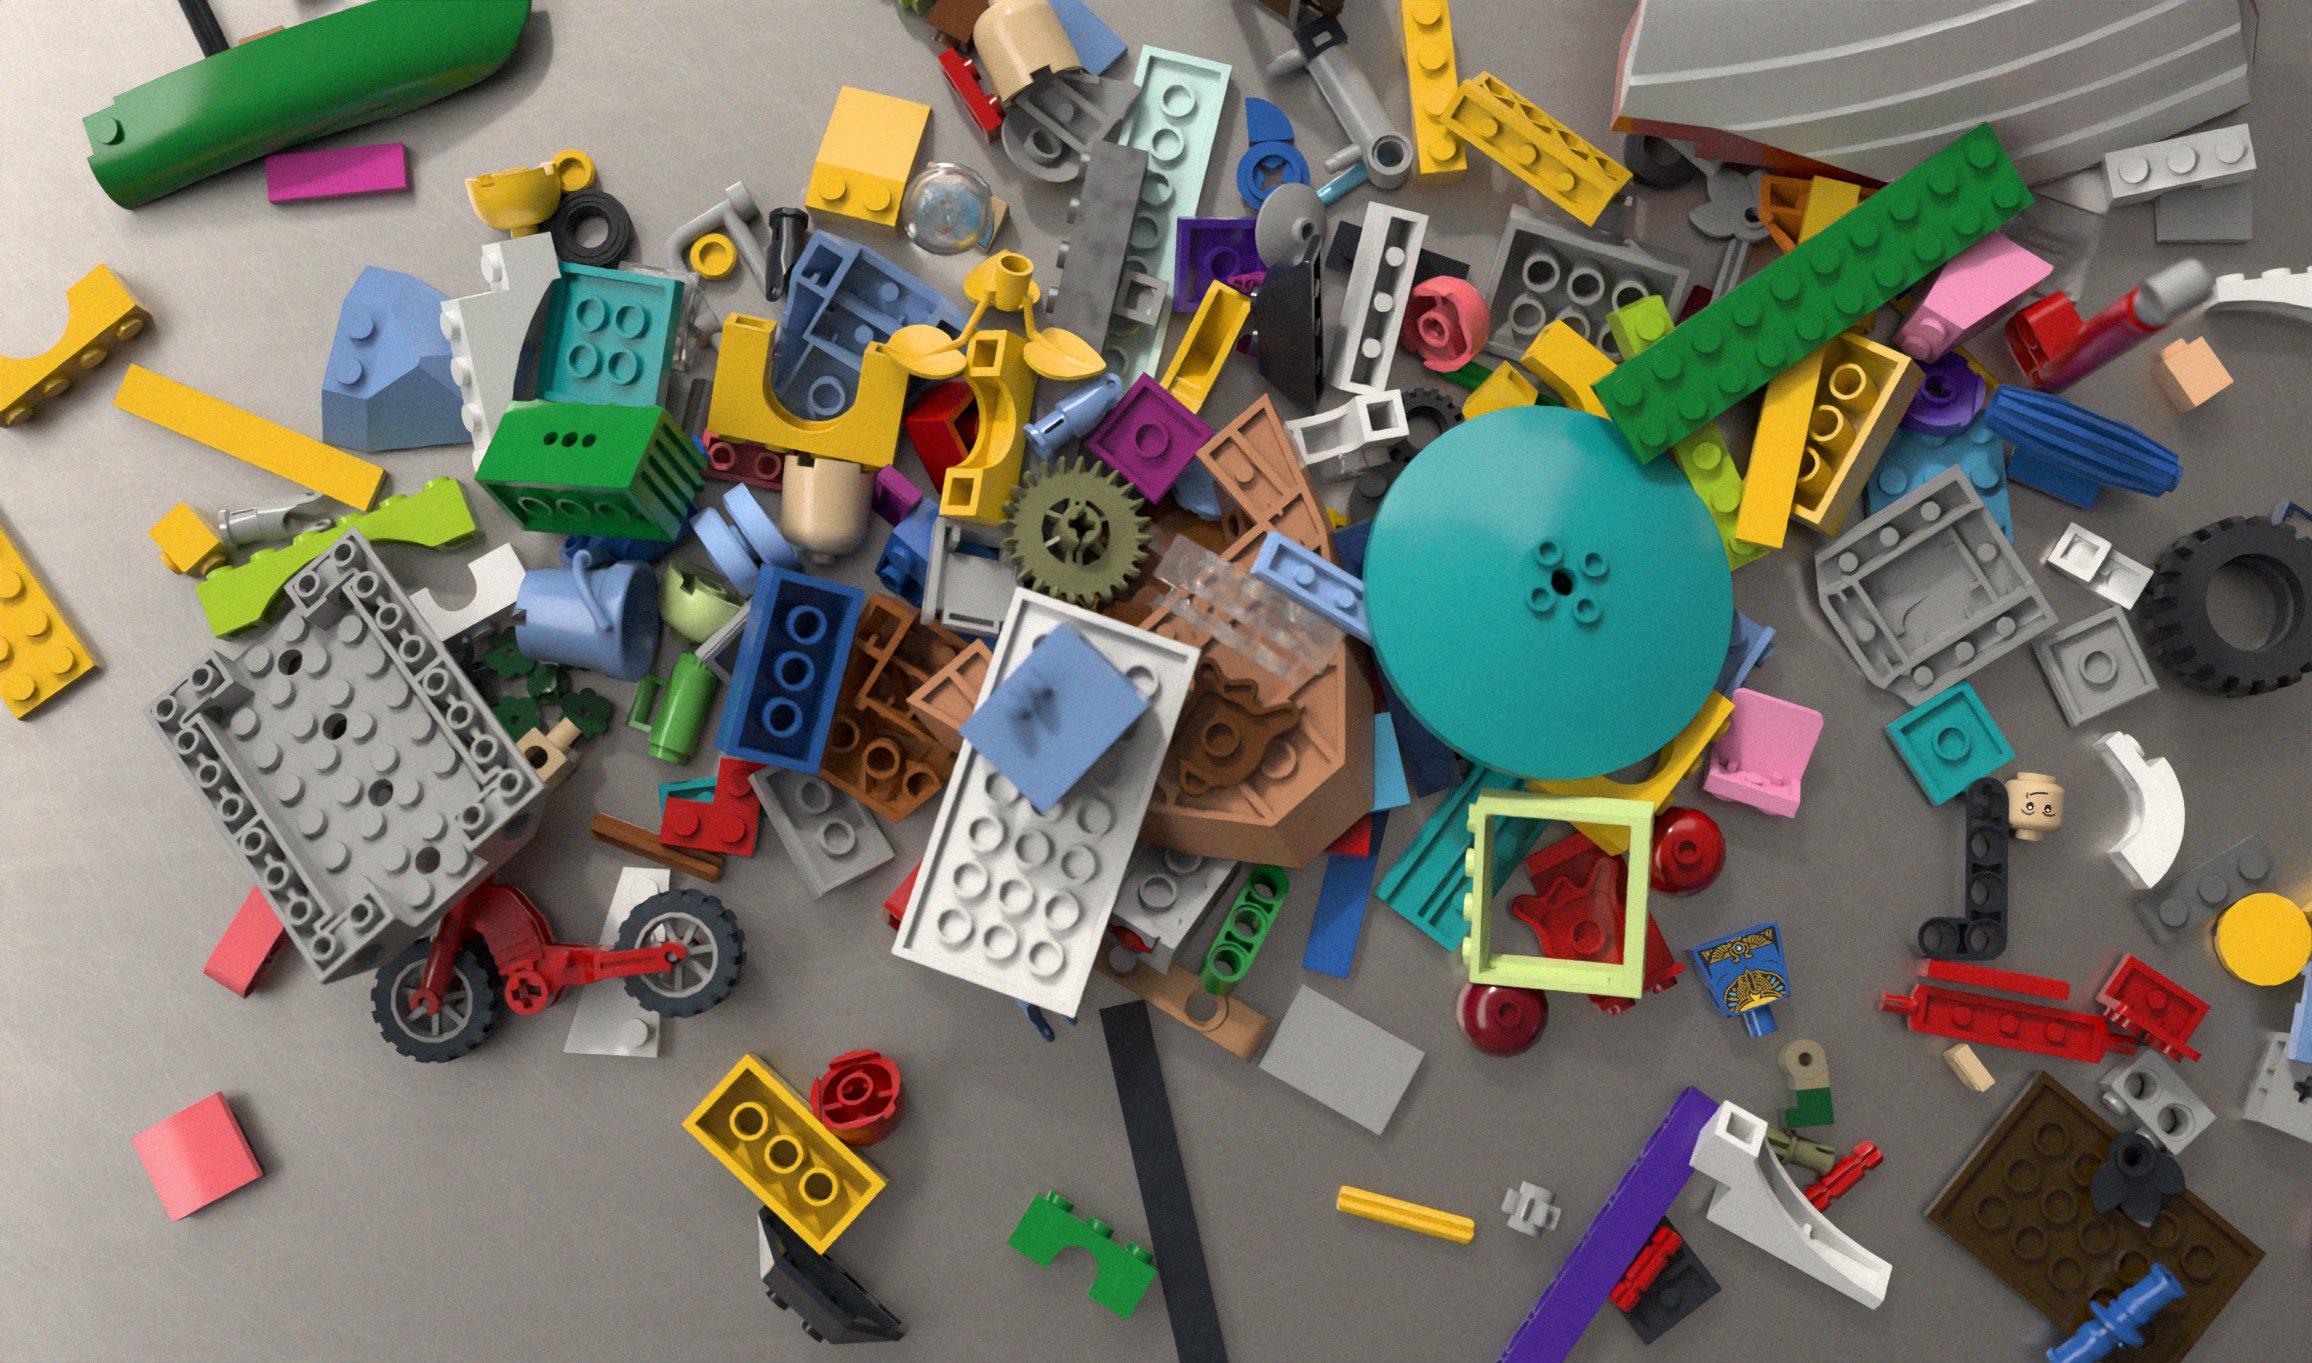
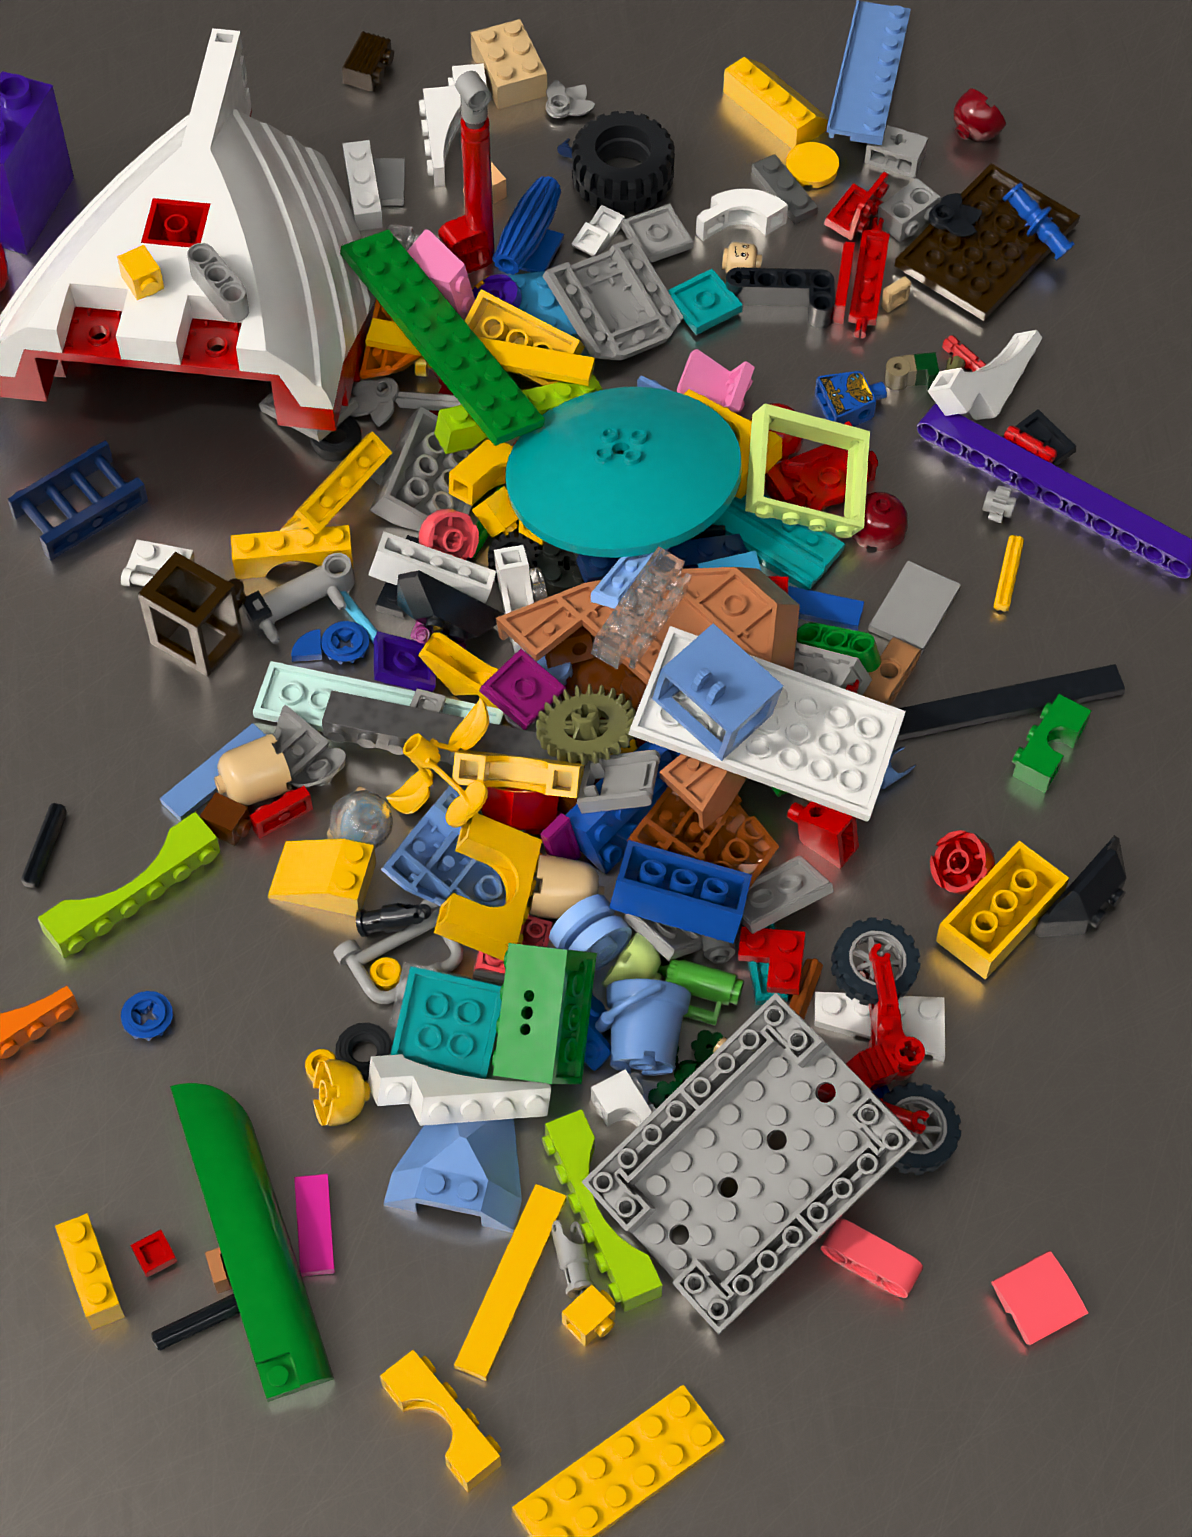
camera: 90 degrees left, 25 degrees down
medium blue piece [1022,374,1122,462] -> none
reddish brown tile [1172,656,1302,798] -> none
light grey dish [1255,183,1327,268] -> none

